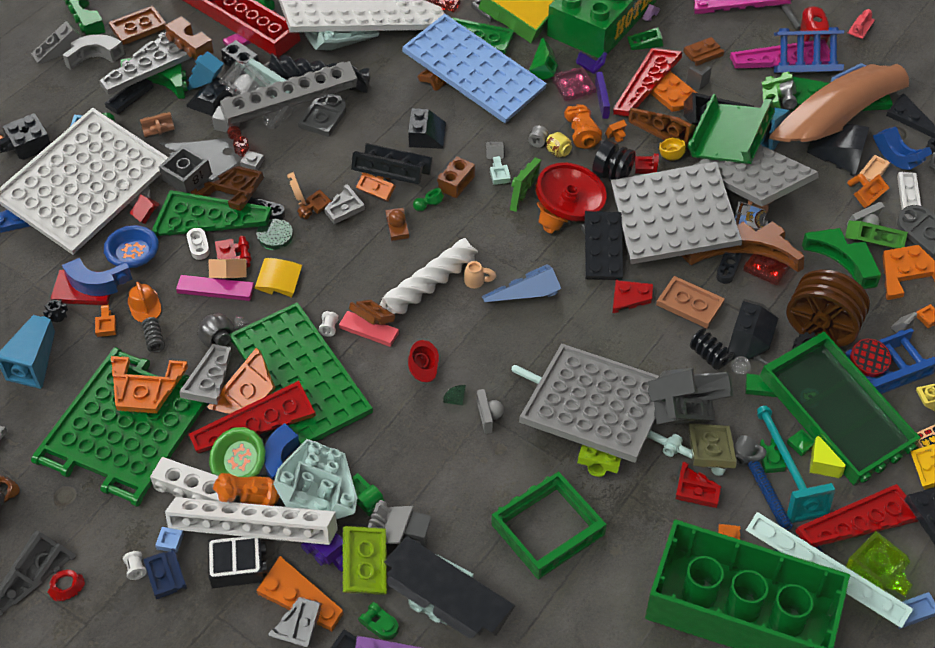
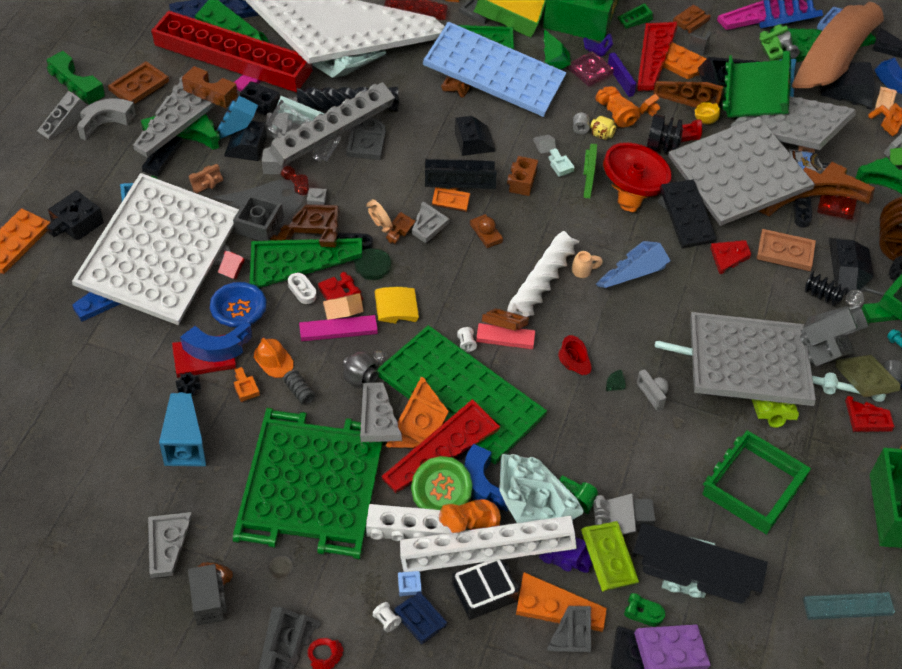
camera: 20 degrees left, 0 degrees up
orange wing [111,356,188,413] -> none
green plate [413,188,444,212] -> none

